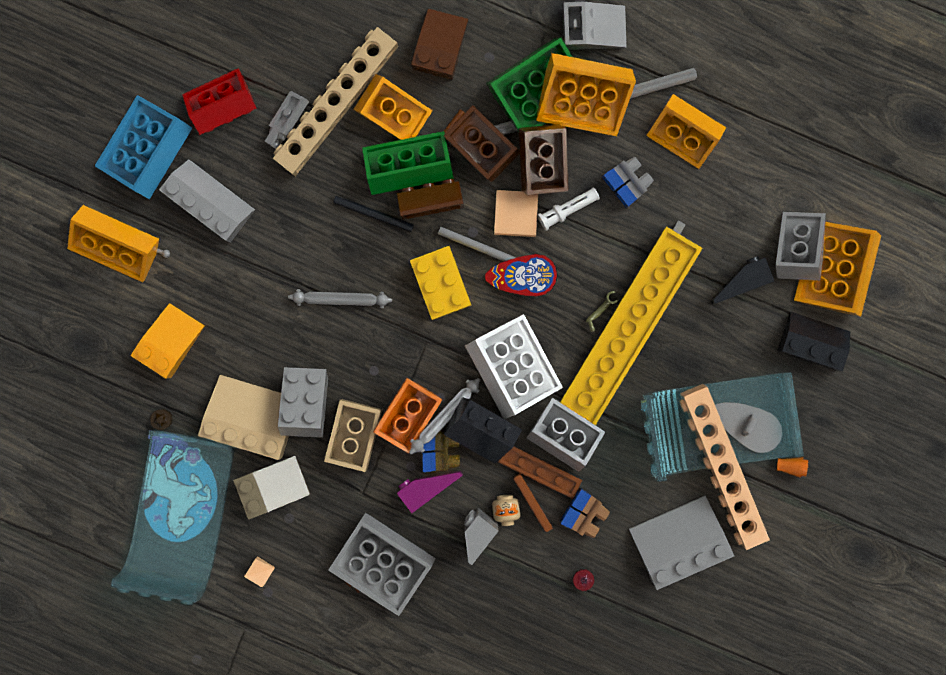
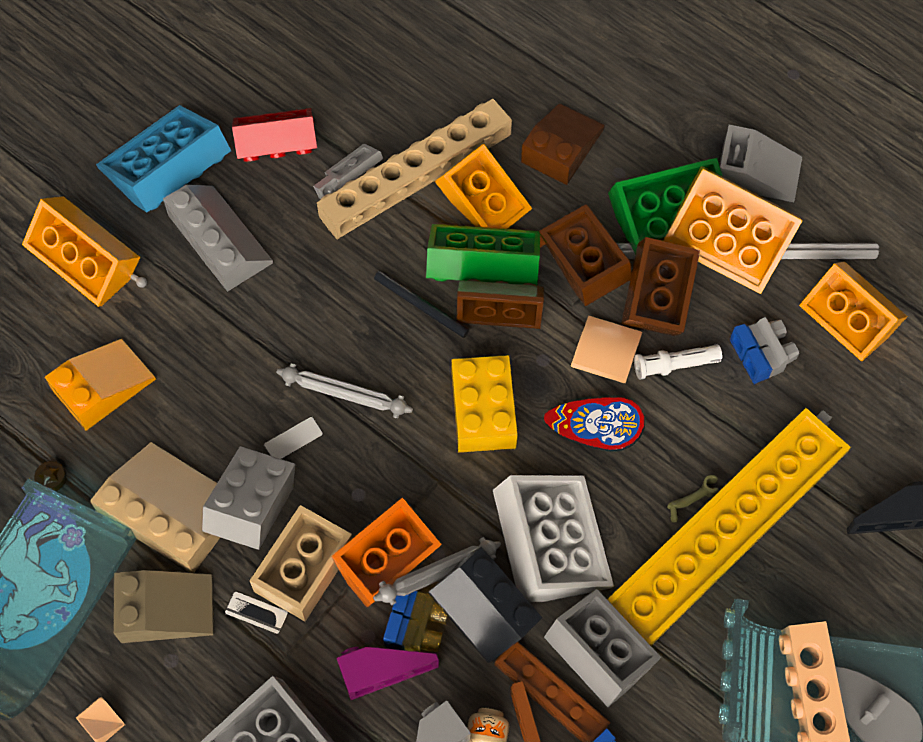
camera: 15 degrees right, 25 degrees down
light grey bar [438,227,516,262] -> none
none -> sticker [225,592,288,634]
none -> white sticker [264,417,323,459]

